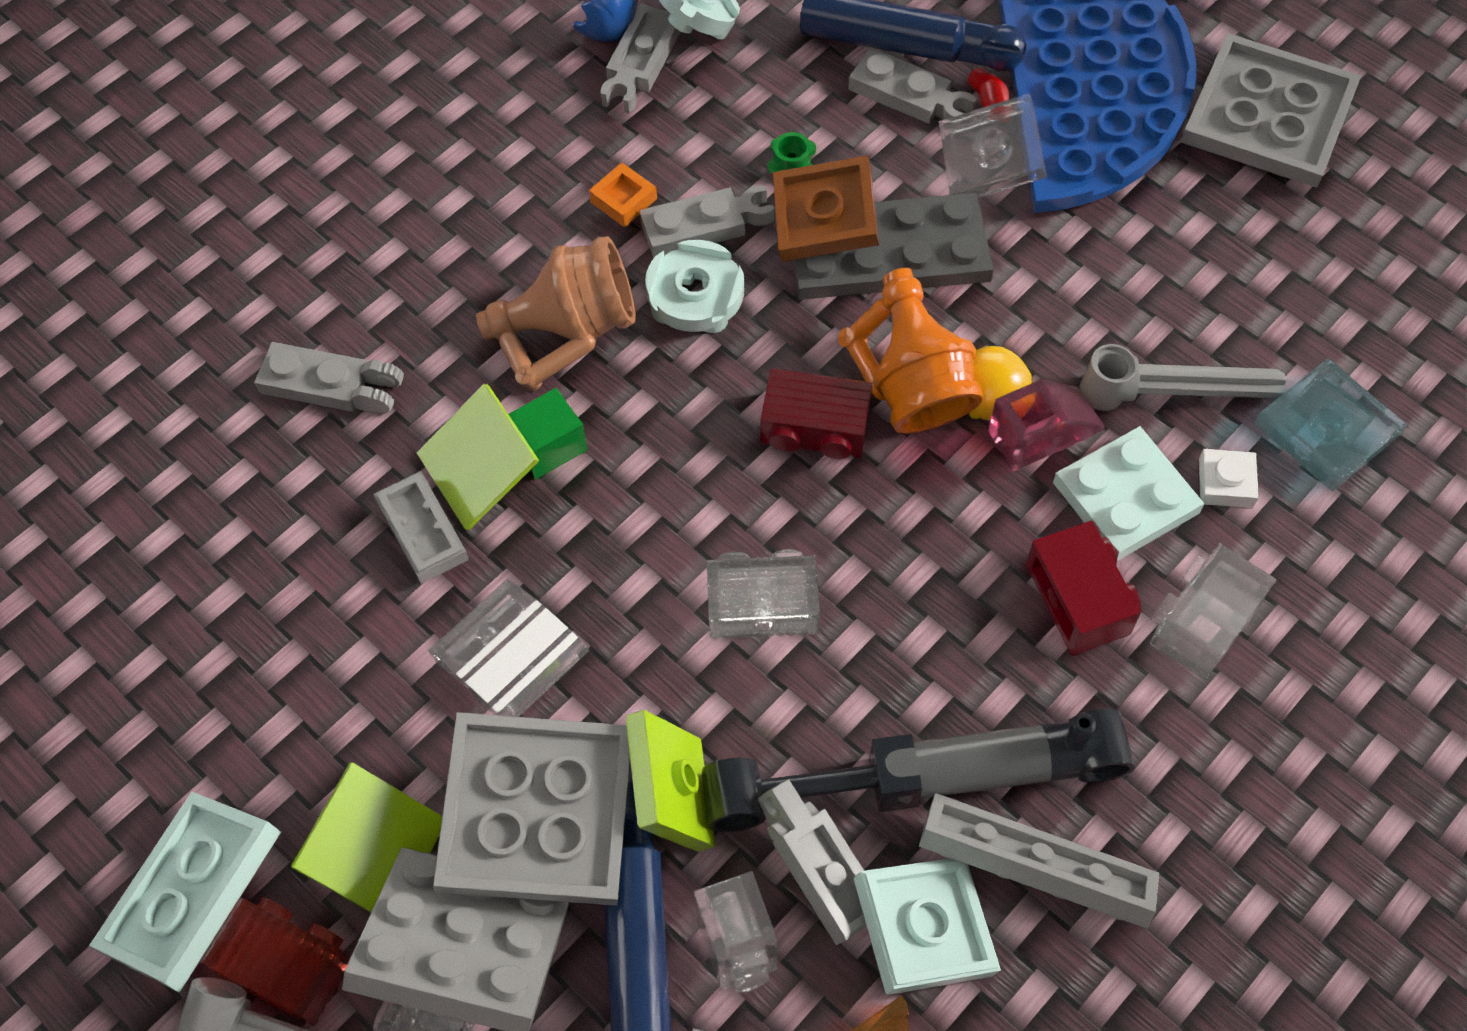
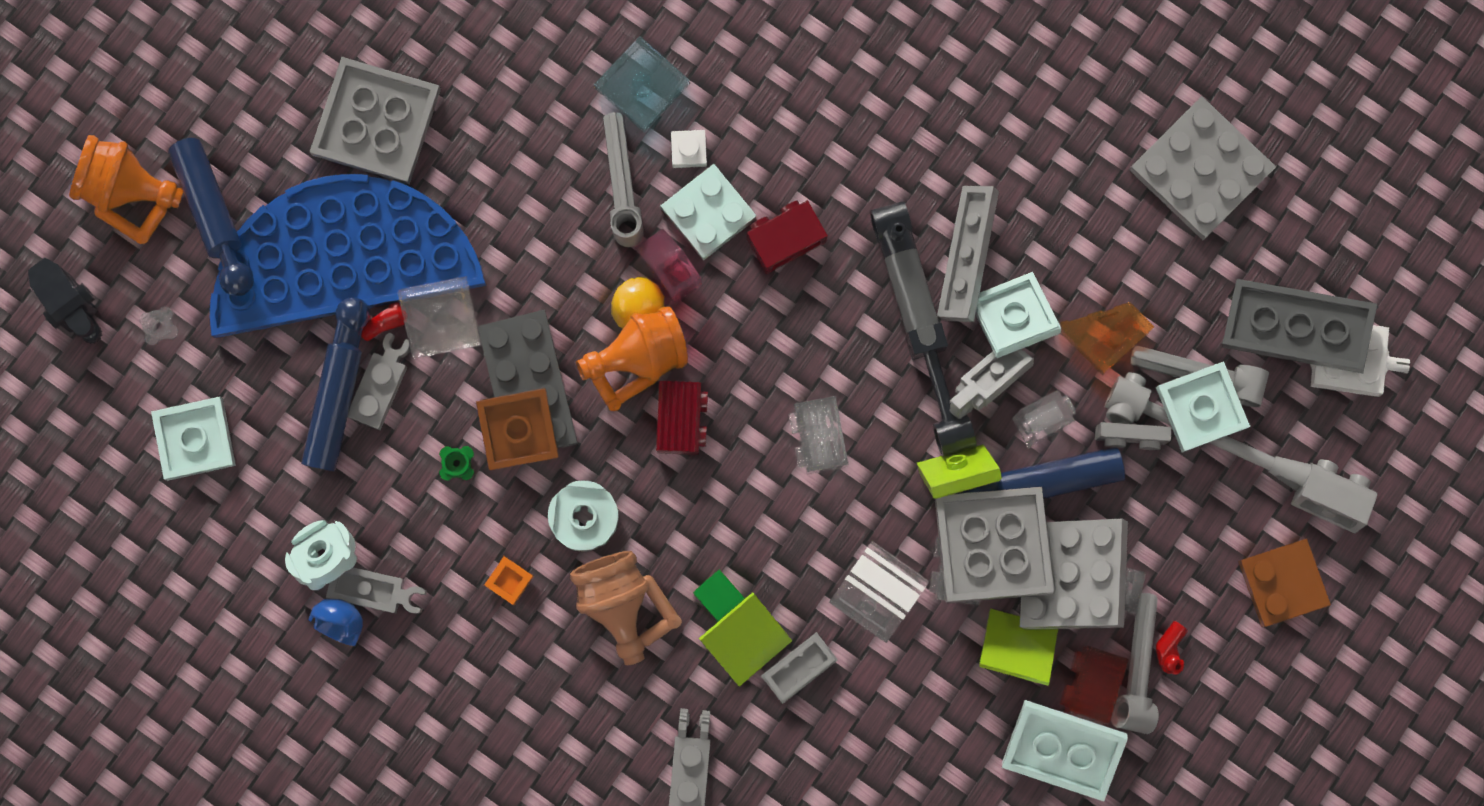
camera: 100 degrees left, 20 degrees up
light grey plate [639,185,774,259] -> none
clear brick [1150,543,1277,681] -> none

